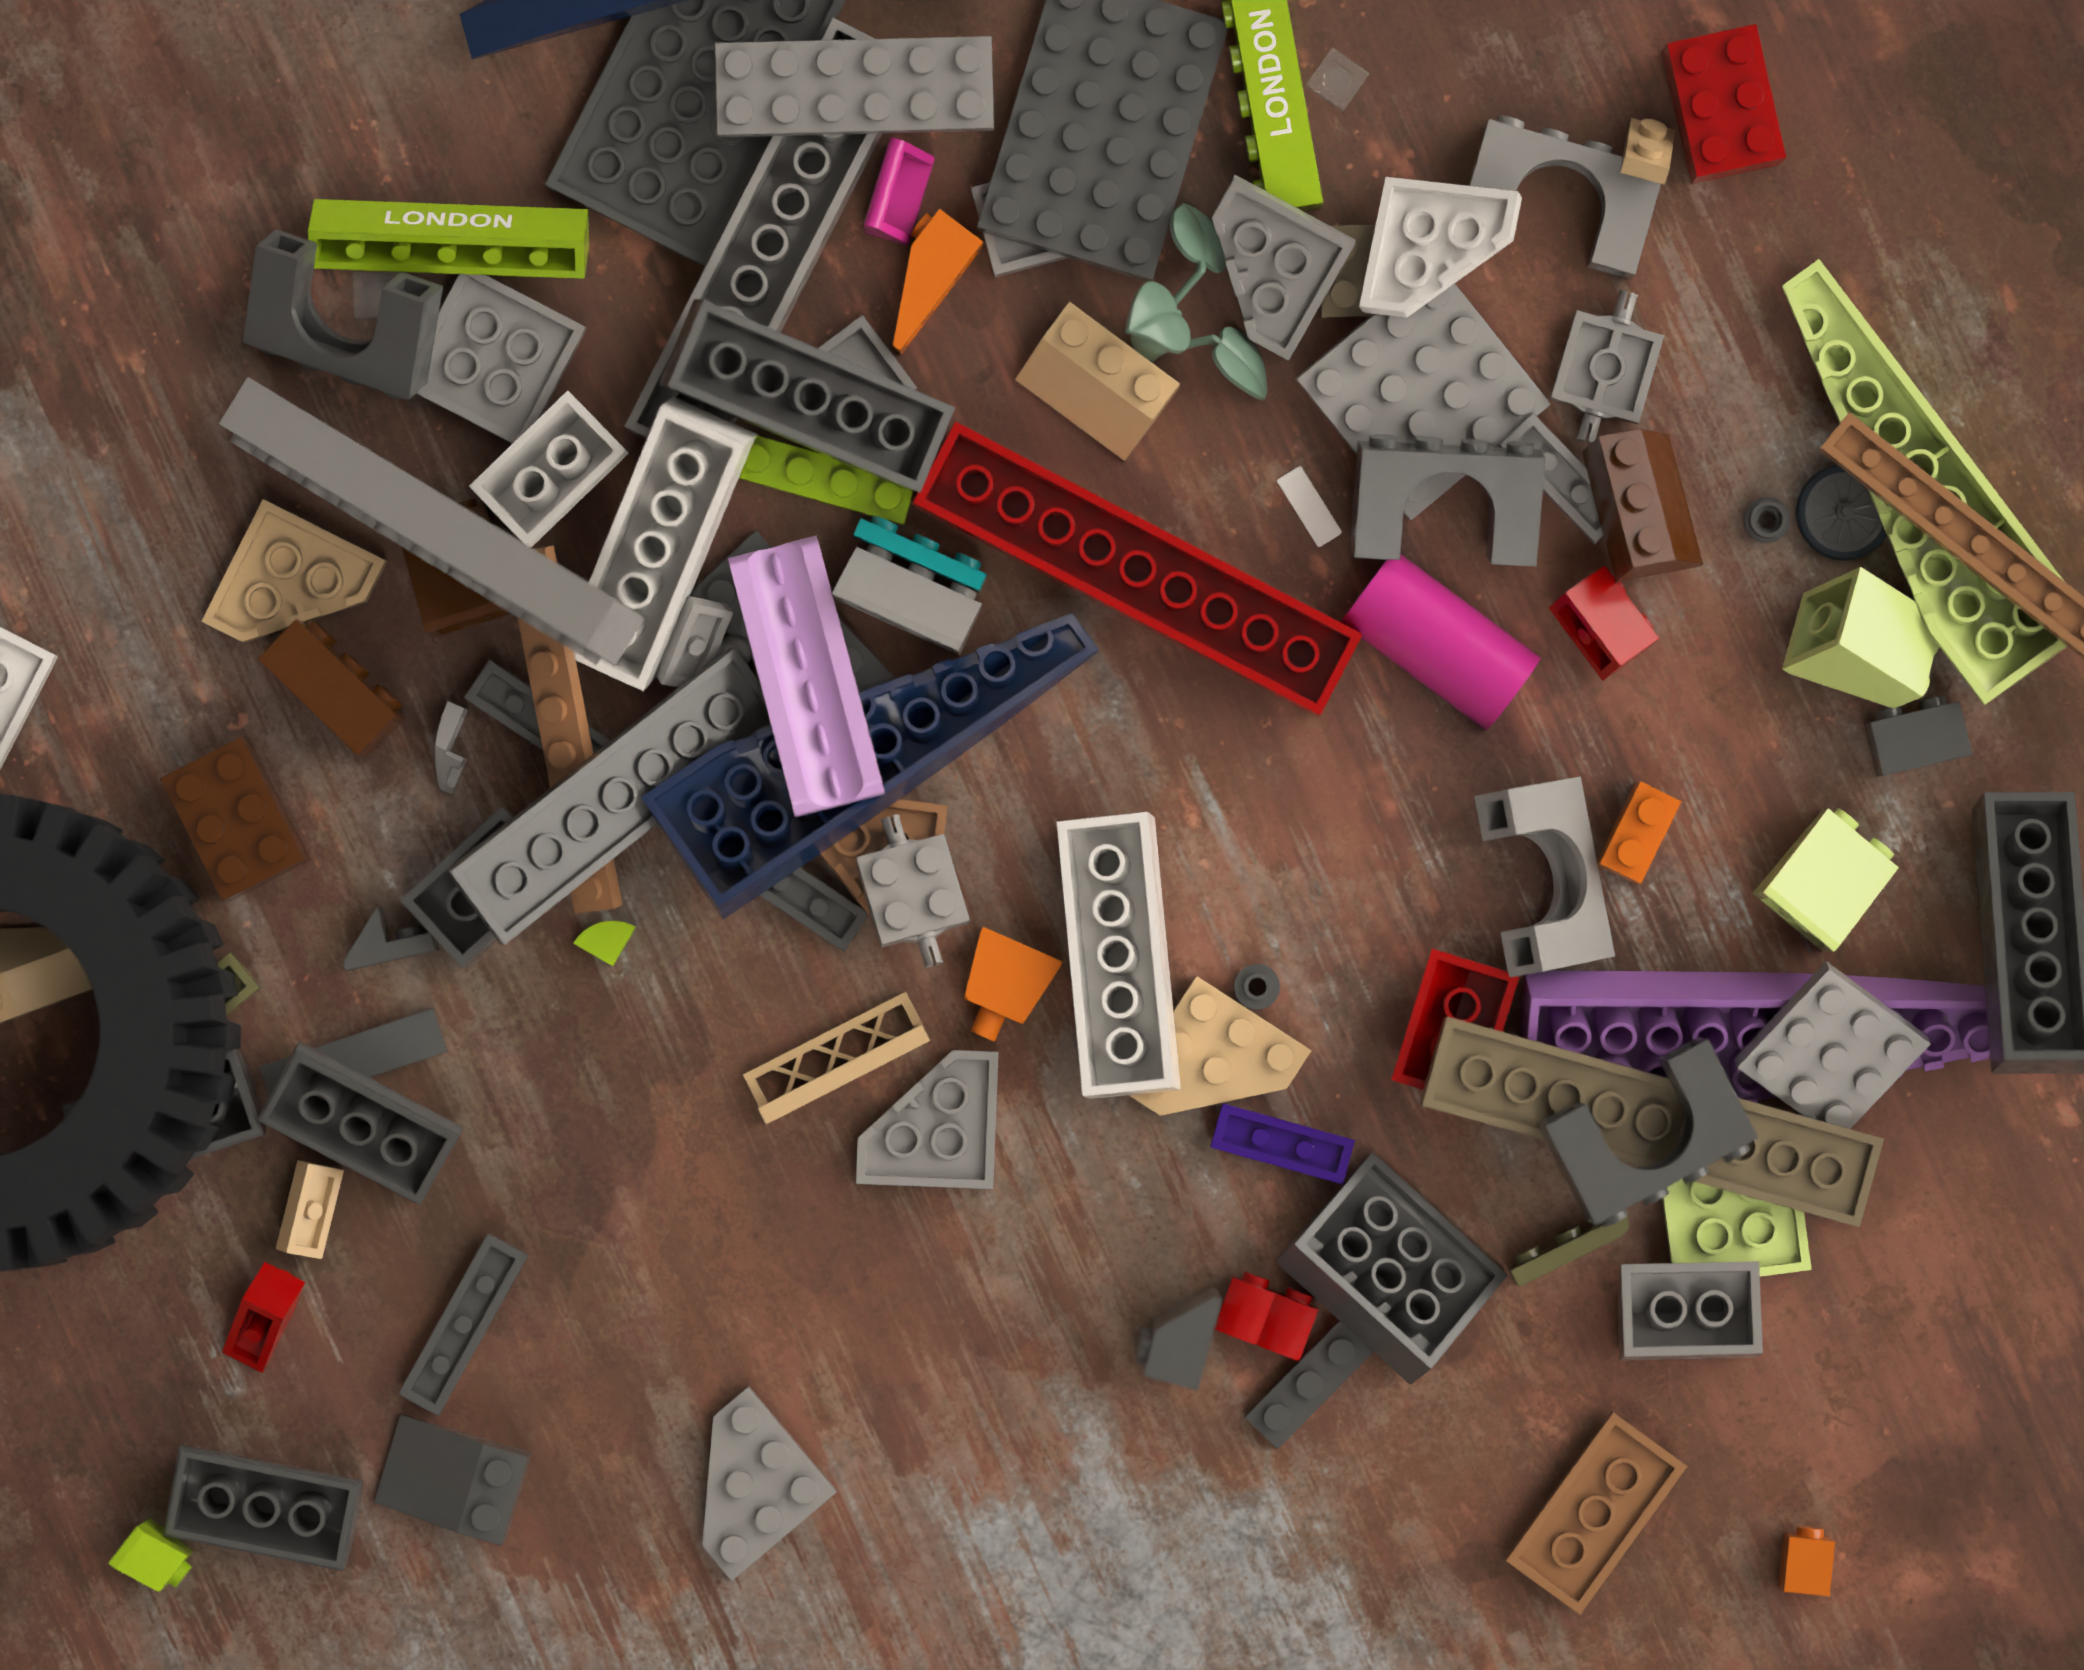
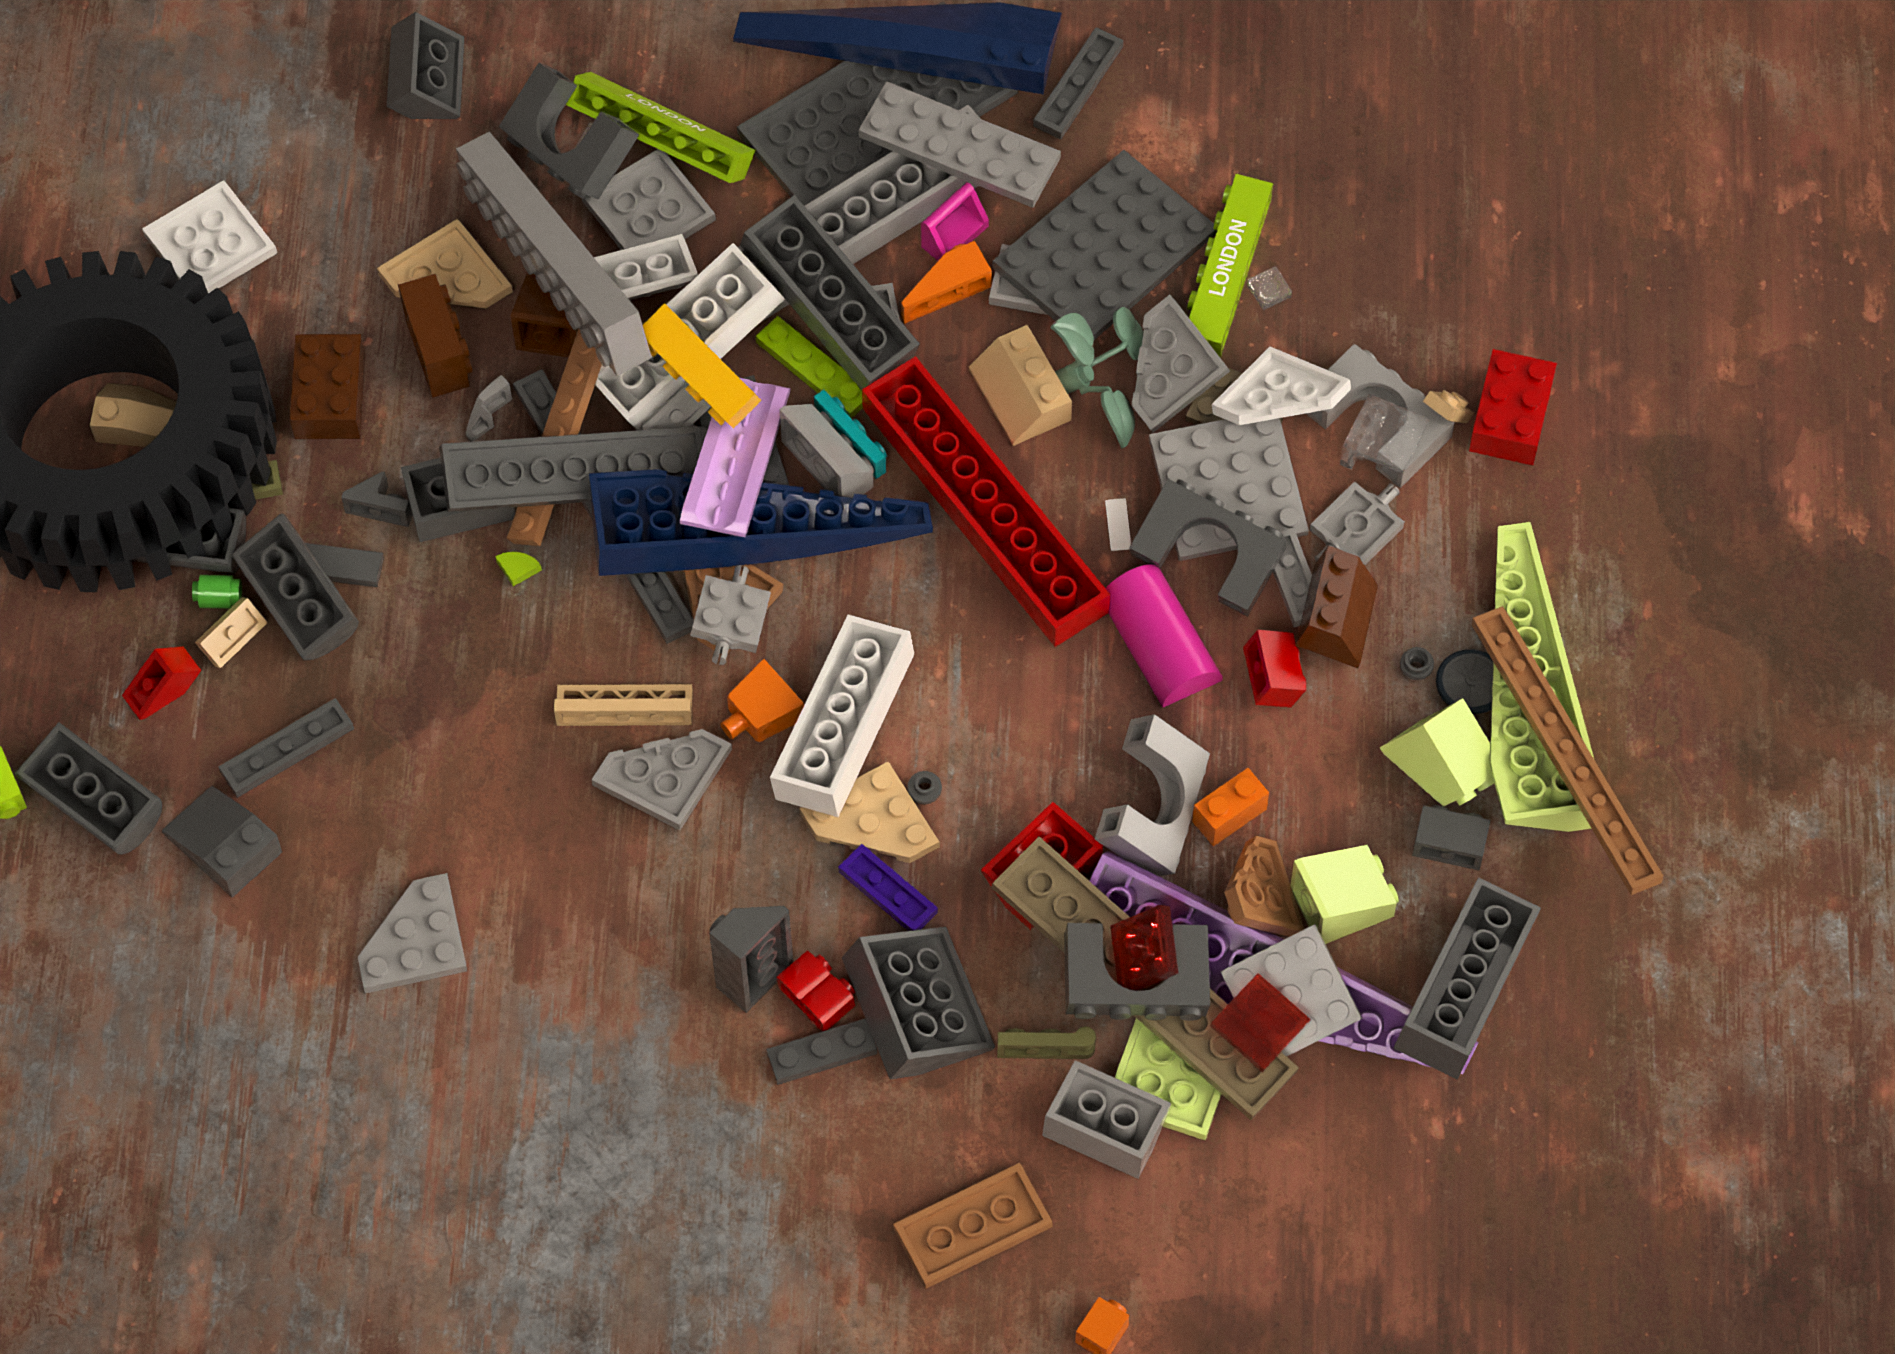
camera: 25 degrees right, 25 degrees down
none -> bright green brick [192,575,242,609]
none -> dark grey slope [387,12,464,119]
none -> yellow brick [643,303,762,429]
none -> clear red plate [1110,905,1179,991]
none -> clear red plate [1210,973,1311,1073]
none -> medium nougat plate [1224,836,1304,937]
none -> clear bracket [1340,394,1429,473]

